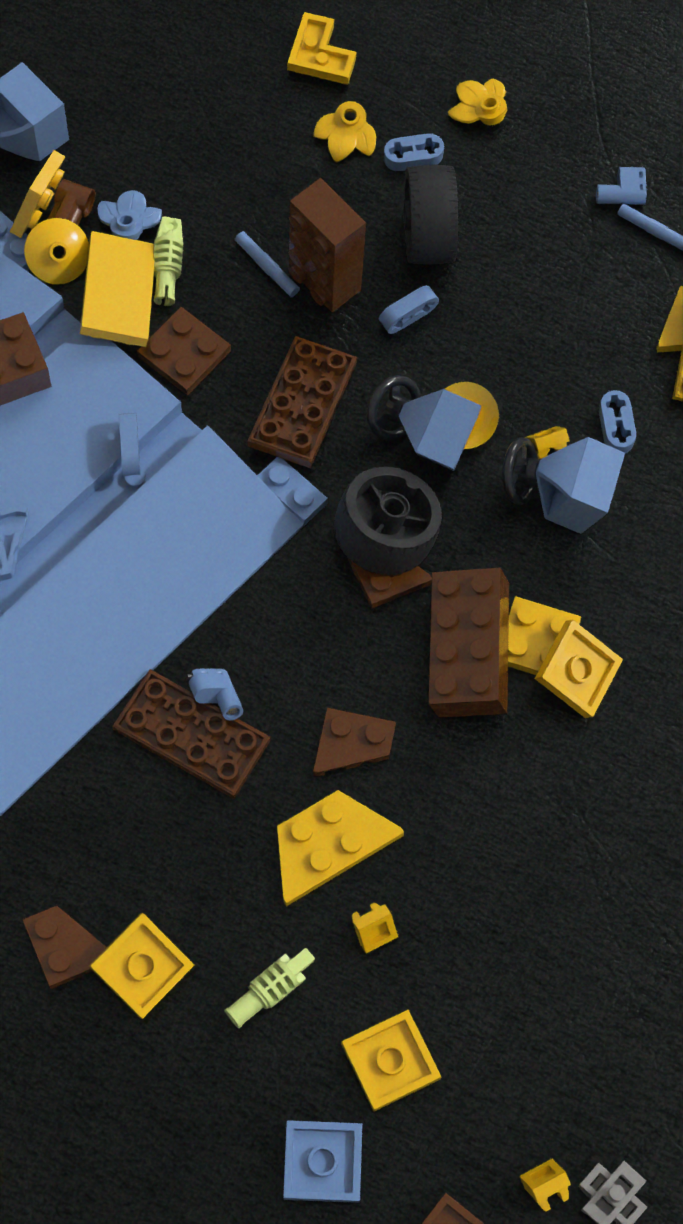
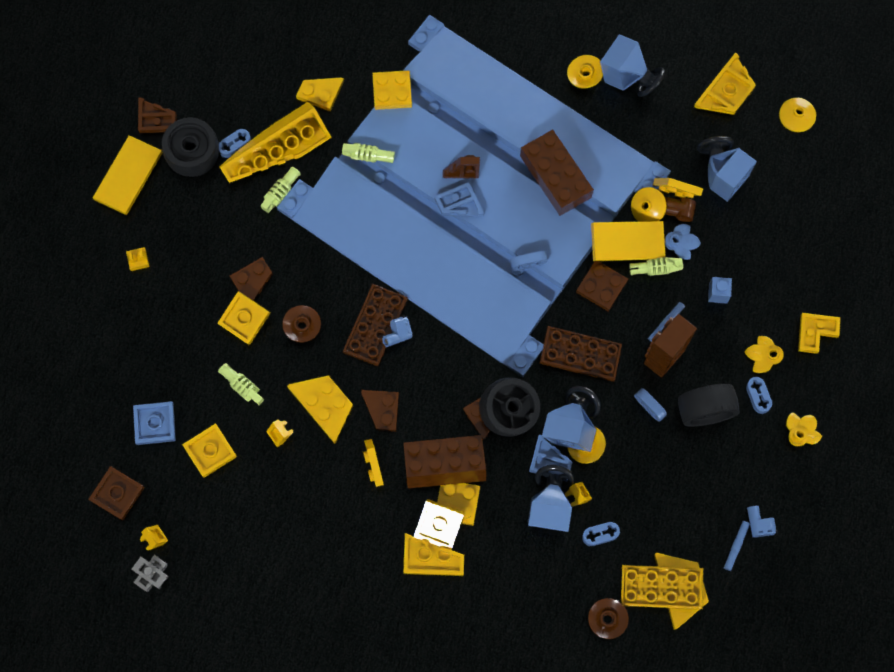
camera: 85 degrees right, 5 degrees up
none -> reddish brown dish [283,305,321,343]
none -> yellow wing [363,439,384,487]
none -> yellow wing [404,533,464,576]
none -> medium blue wing [529,435,572,482]
none -> medium blue brick [708,277,732,303]

